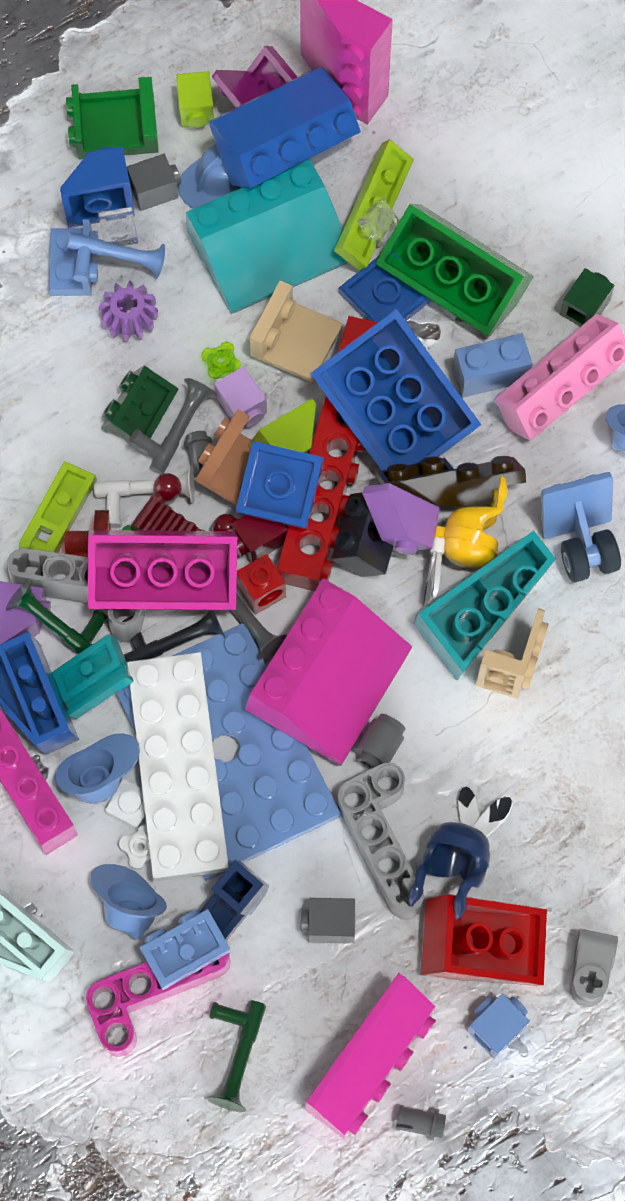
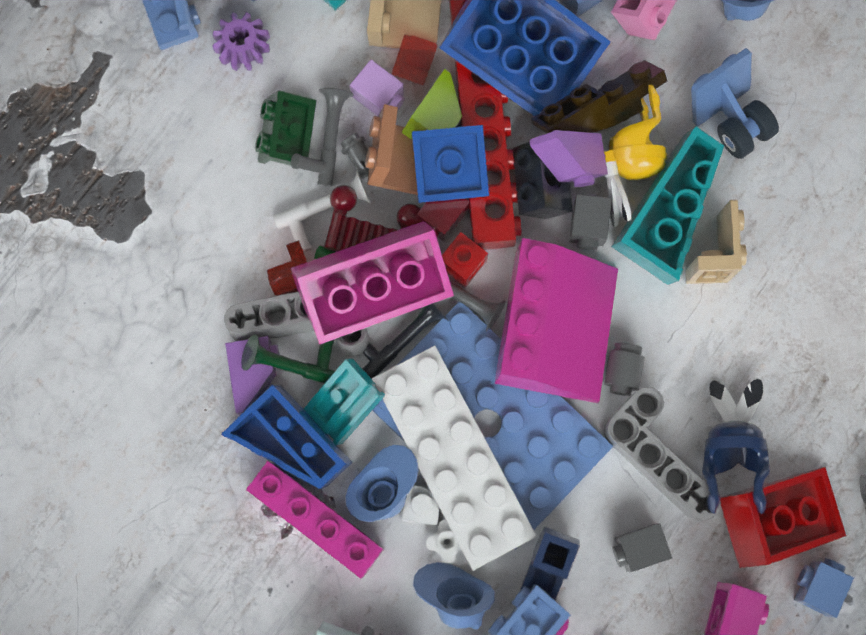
camera: 20 degrees left, 10 degrees up
lime plate [19,461,97,553] -> none
clear neon green plate [201,341,241,379] -> none
none -> clear red panel [391,33,437,86]
none -> dark grey brick [569,194,612,250]

